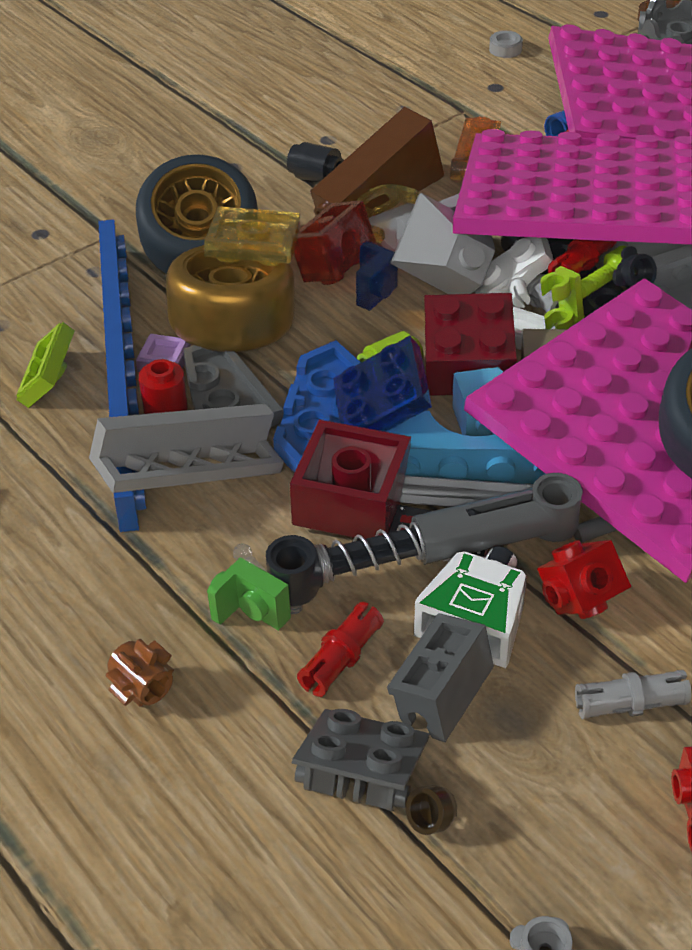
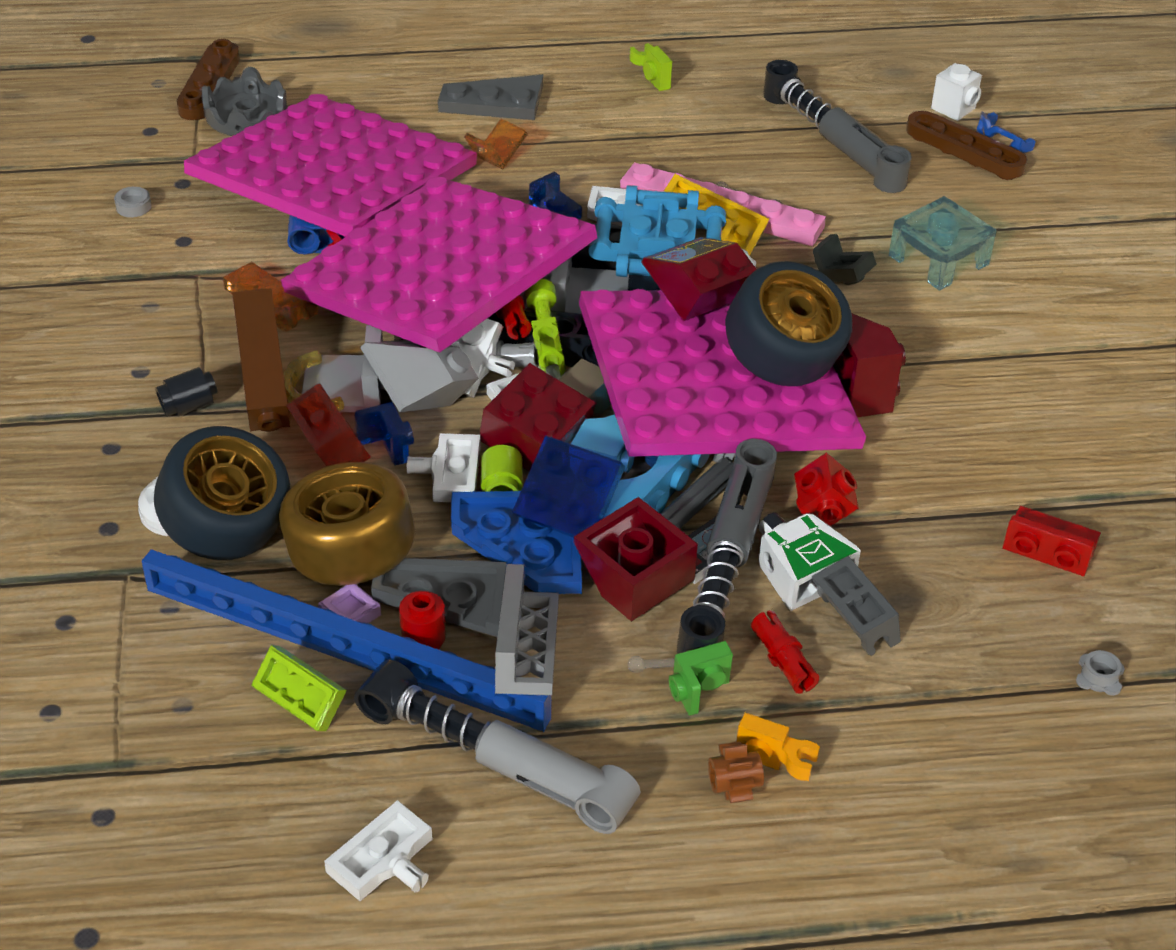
camera: 60 degrees left, 0 degrees up
clear yellow plate [204,206,300,266] -> none
dark grey hinge [292,709,430,812] -> none
dark brown hinge [406,785,457,835] -> none
light grey pin [575,670,691,719] -> none
black plate [612,246,657,289] -> none
none -> light grey piece [354,659,641,834]
none -> white plate [407,433,481,502]
none -> light orange plate [736,712,820,781]

